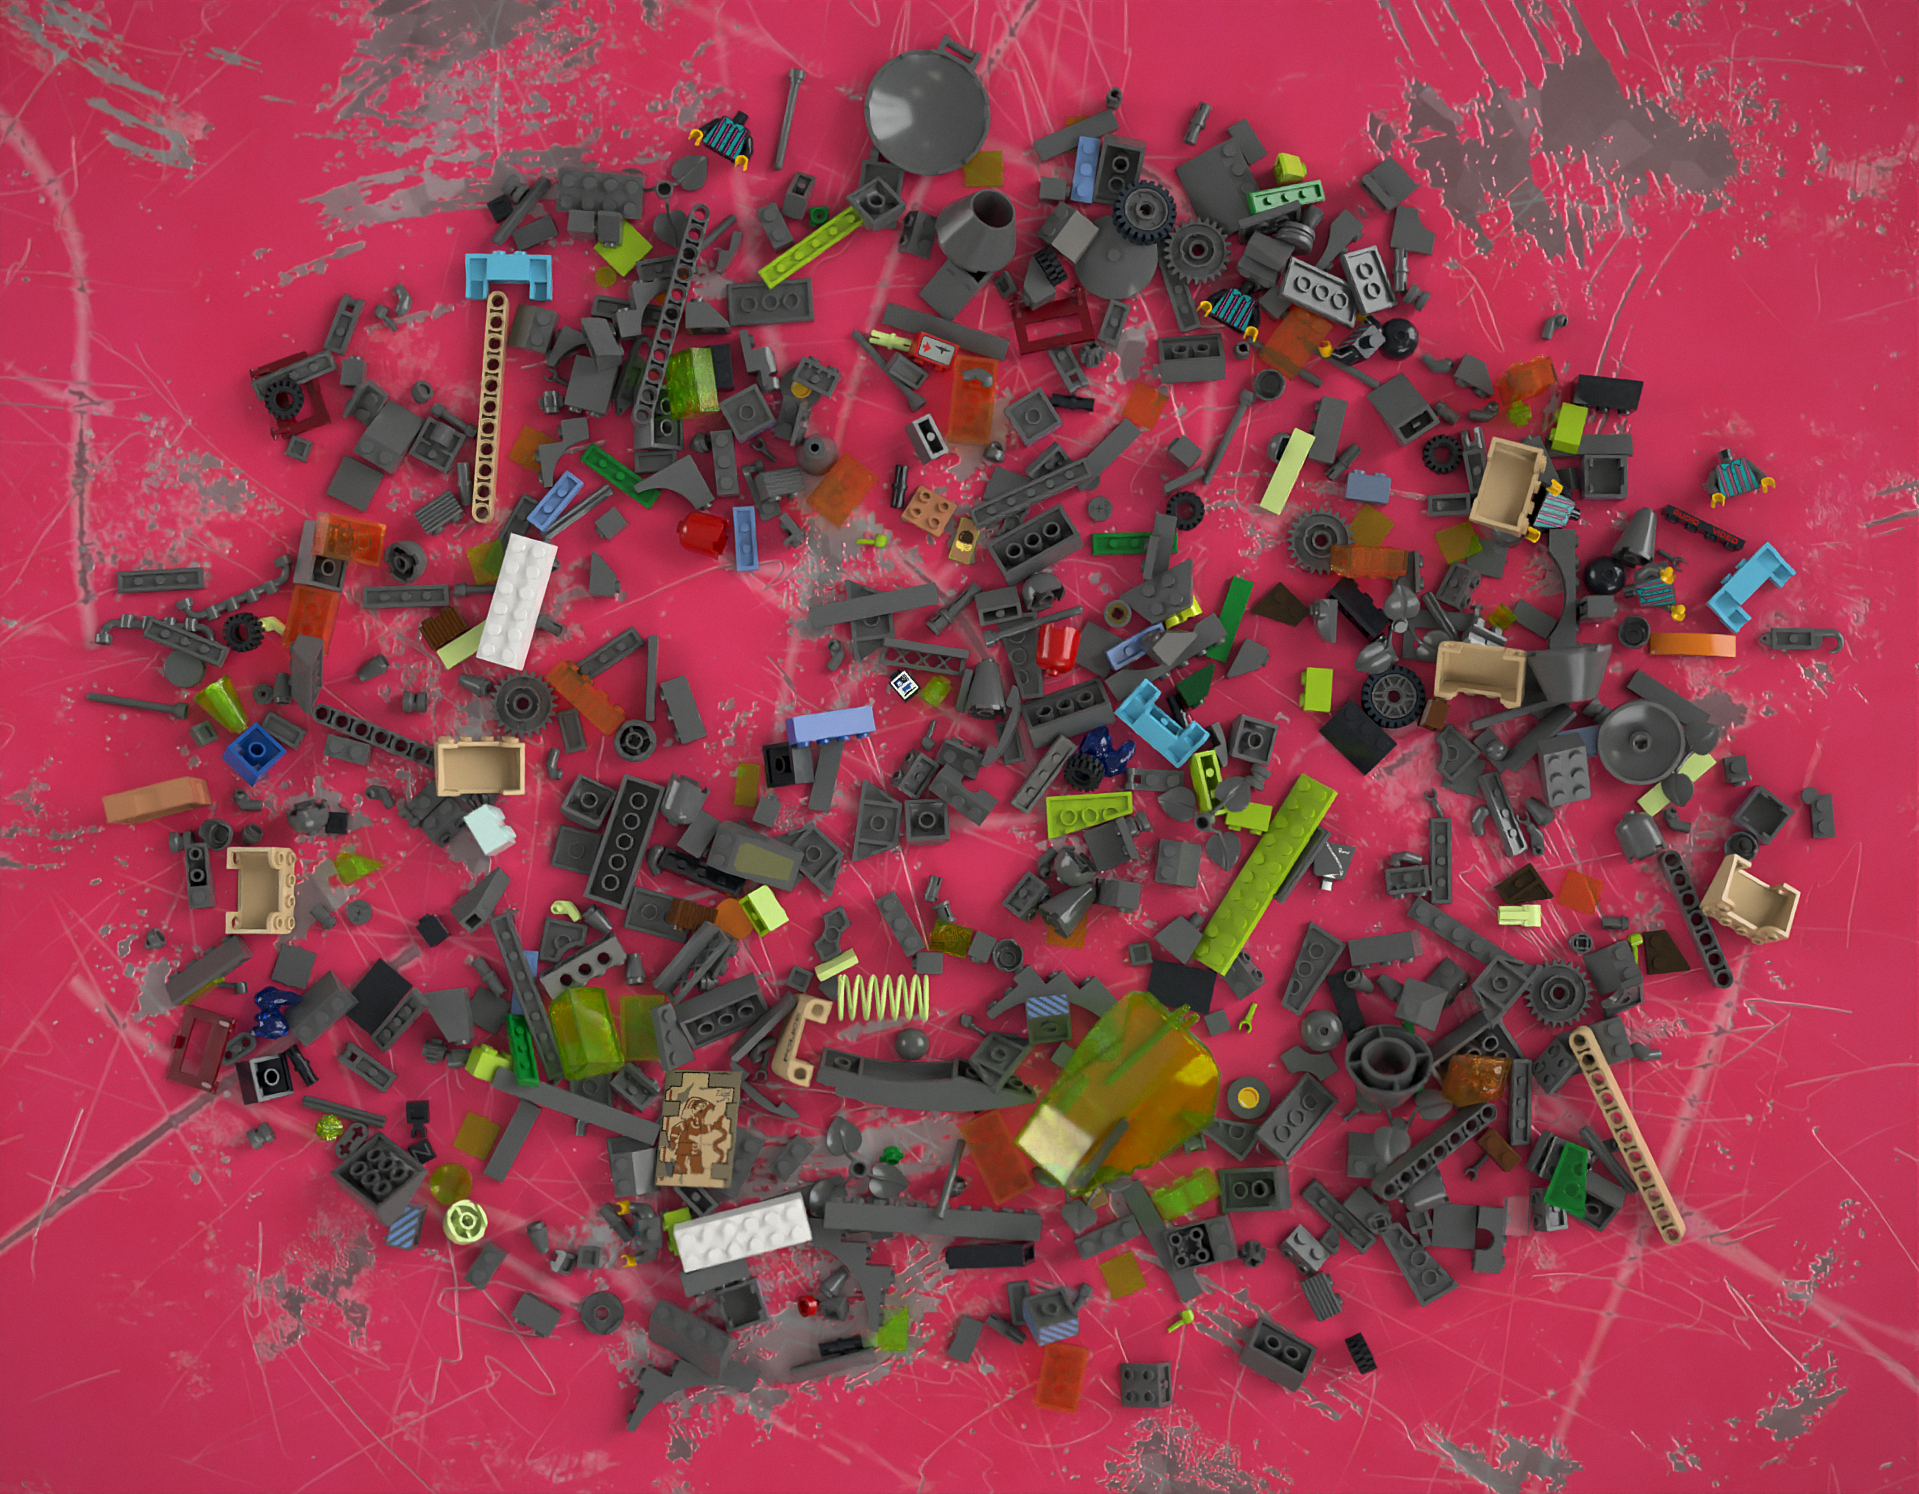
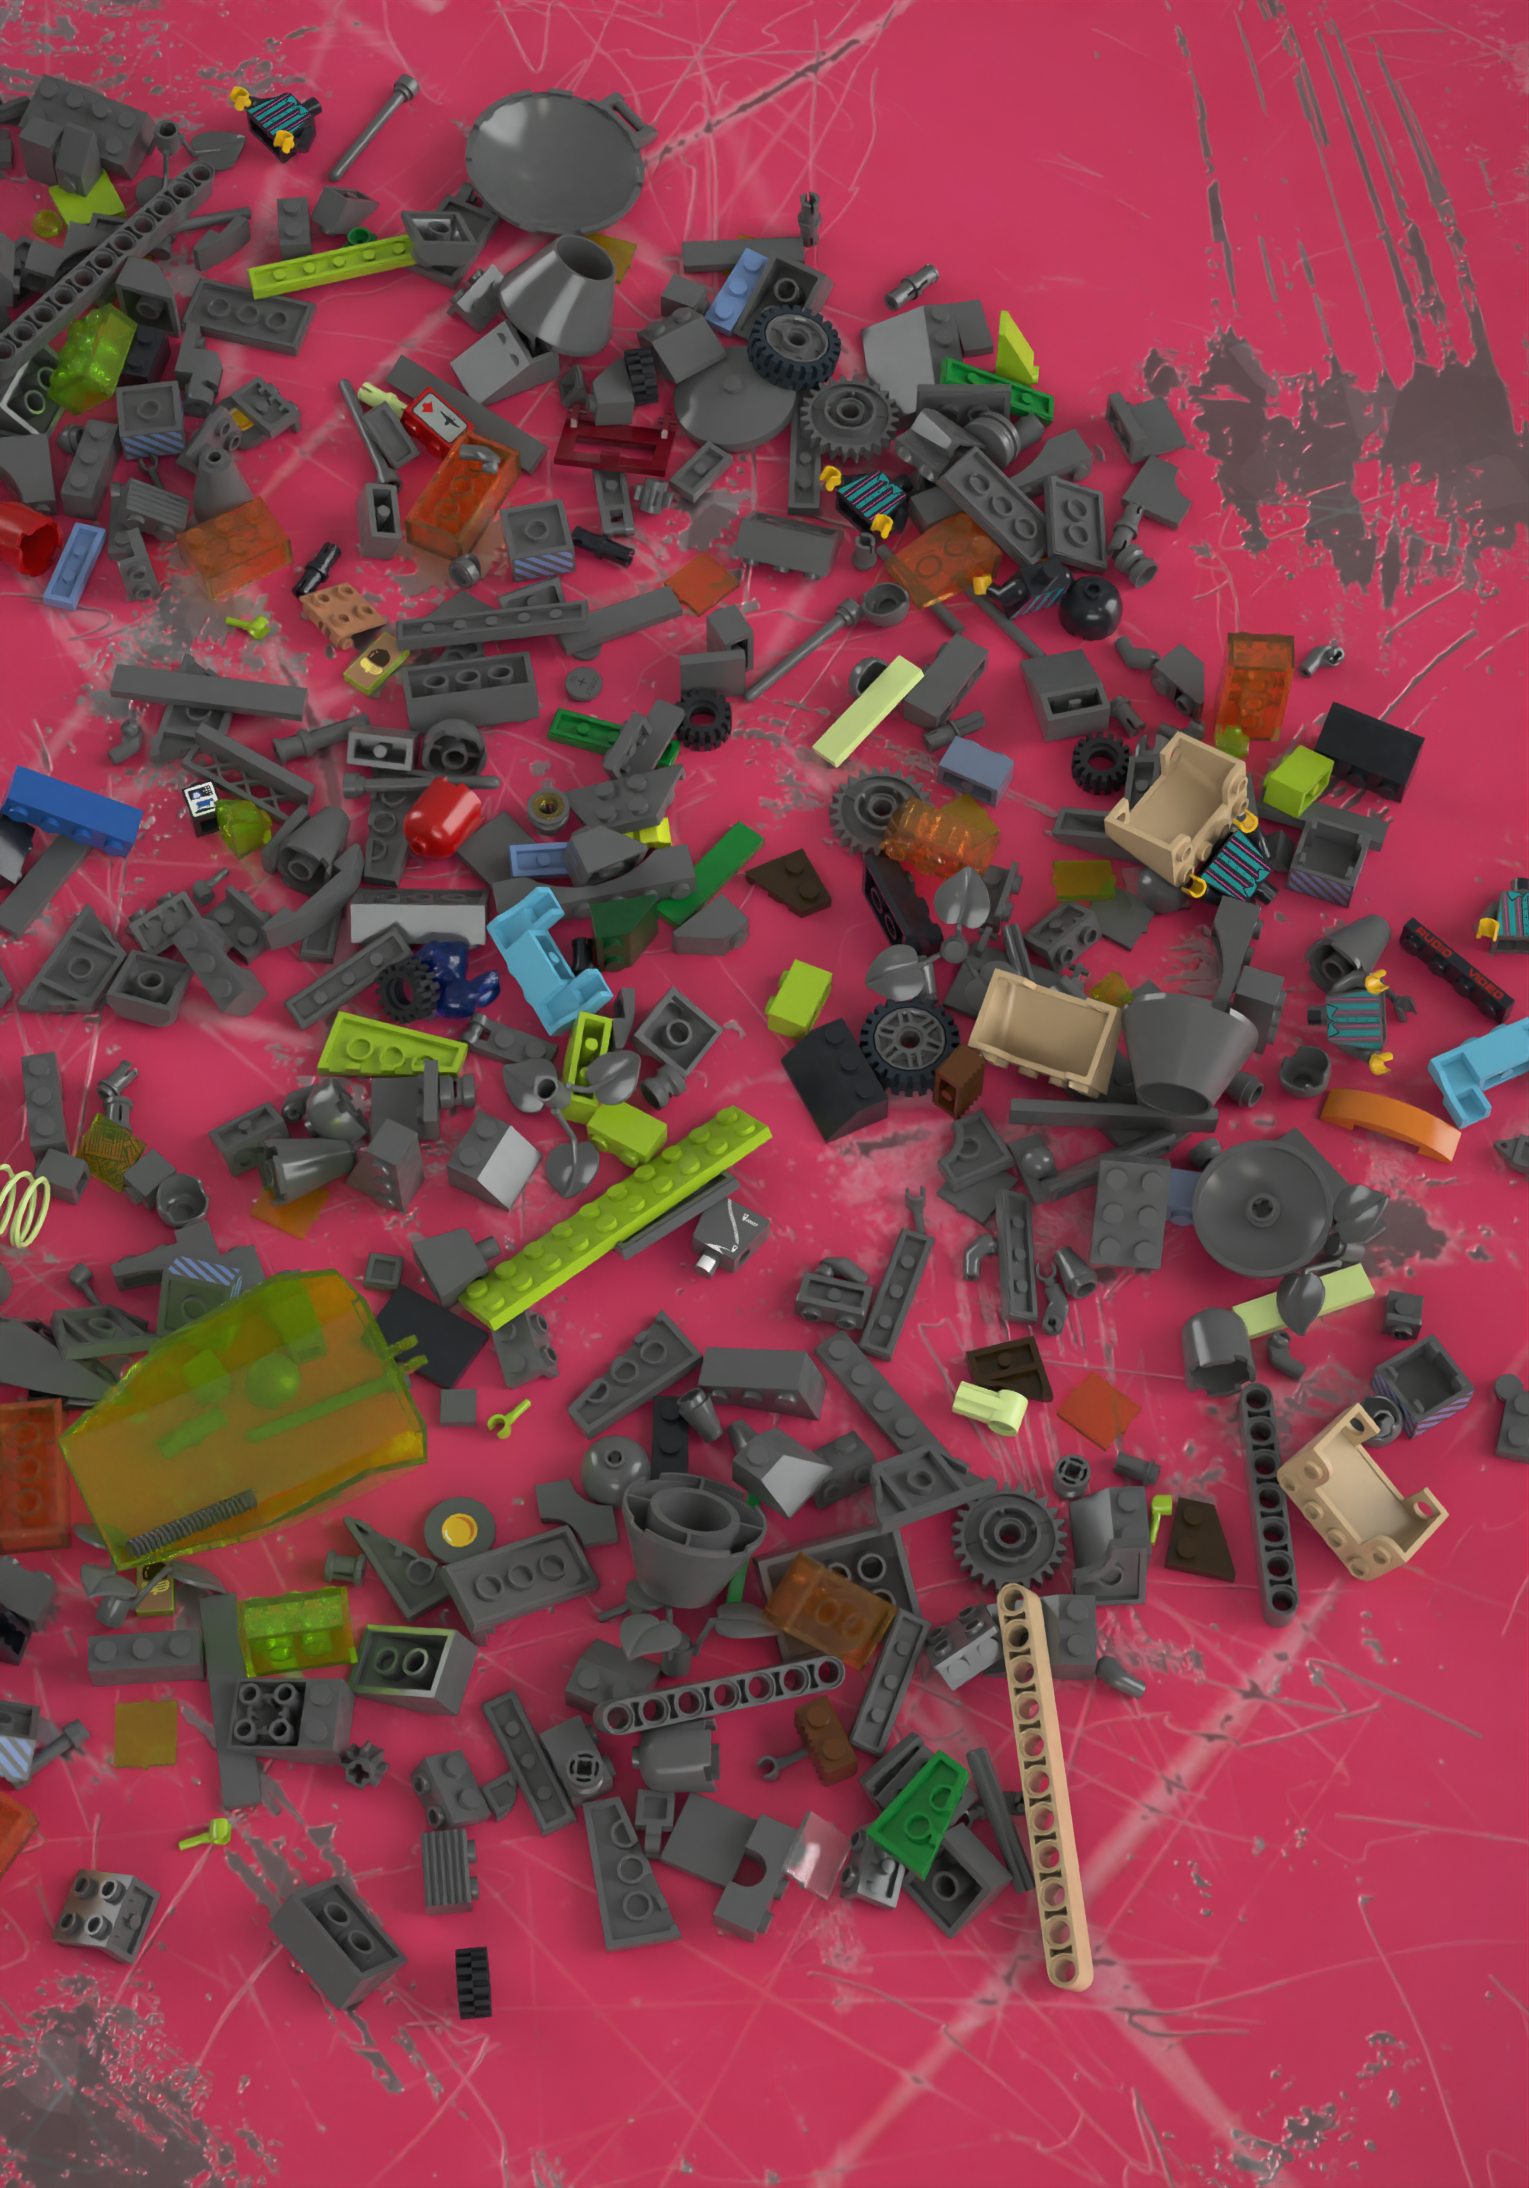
camera: 15 degrees right, 25 degrees down
dark grey slope [1309,599,1338,643] -> none
black cylinder [1582,555,1627,596] -> none

